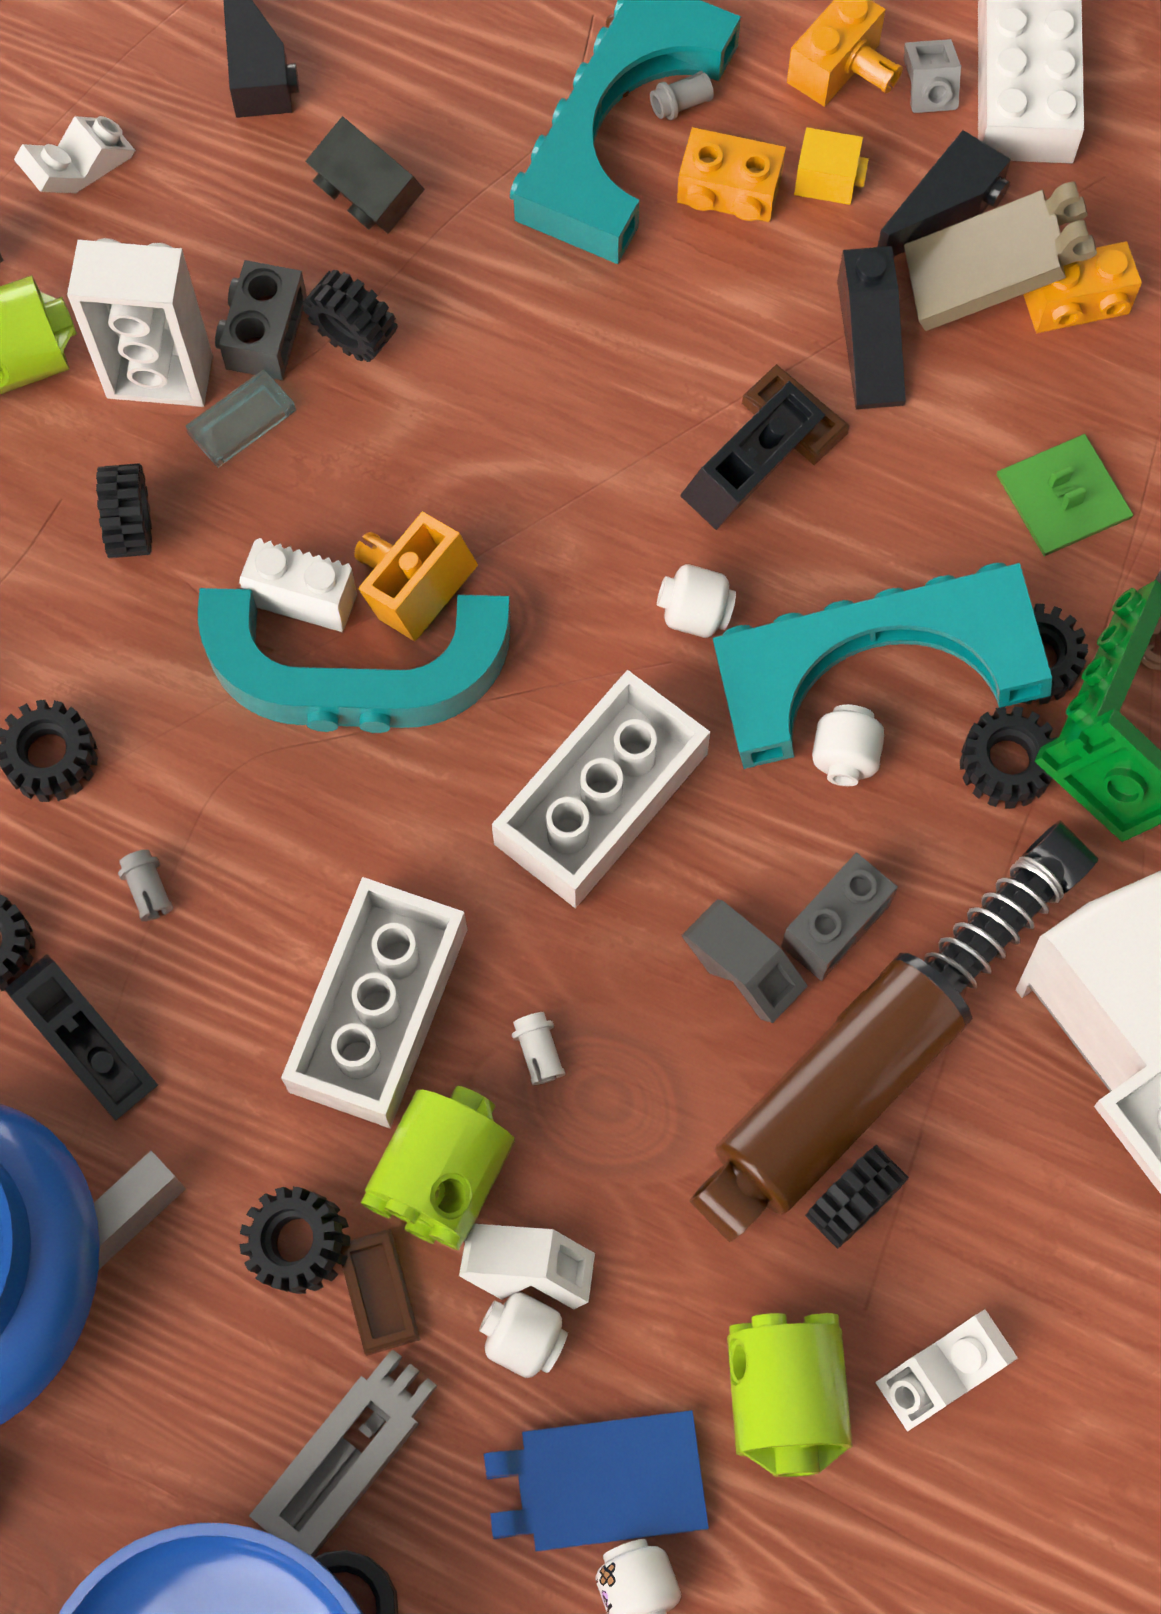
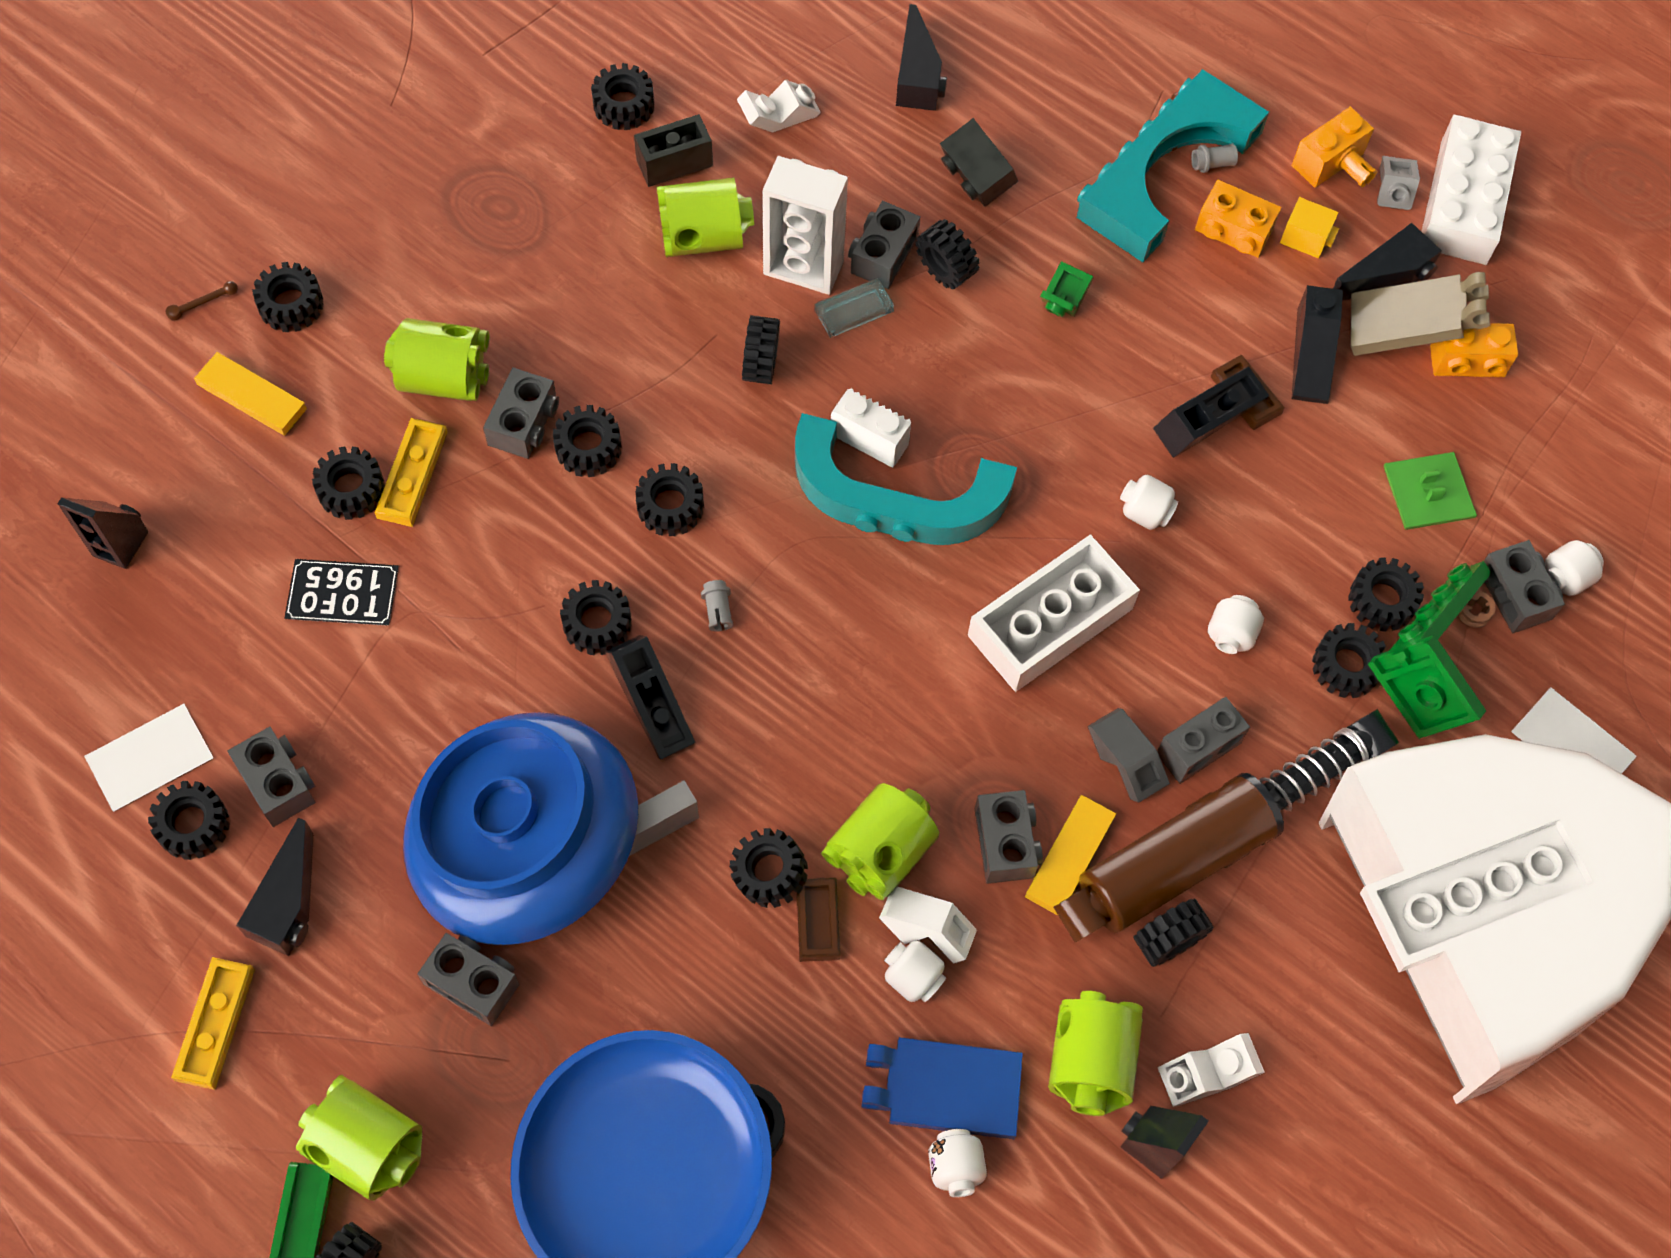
camera: 10 degrees right, 5 degrees down
light grey hinge [249,1349,437,1557] -> none
white brick [281,877,467,1129] -> none
light orange brick [354,511,478,642] -> none
white pin [512,1012,565,1085] -> none
teal arch [713,563,1052,769] -> none
none -> dark grey brick [974,790,1043,884]
none -> yellow tile [1025,795,1116,915]
none -> green bracket [1040,261,1094,318]
none -> black slope [1120,1106,1209,1179]

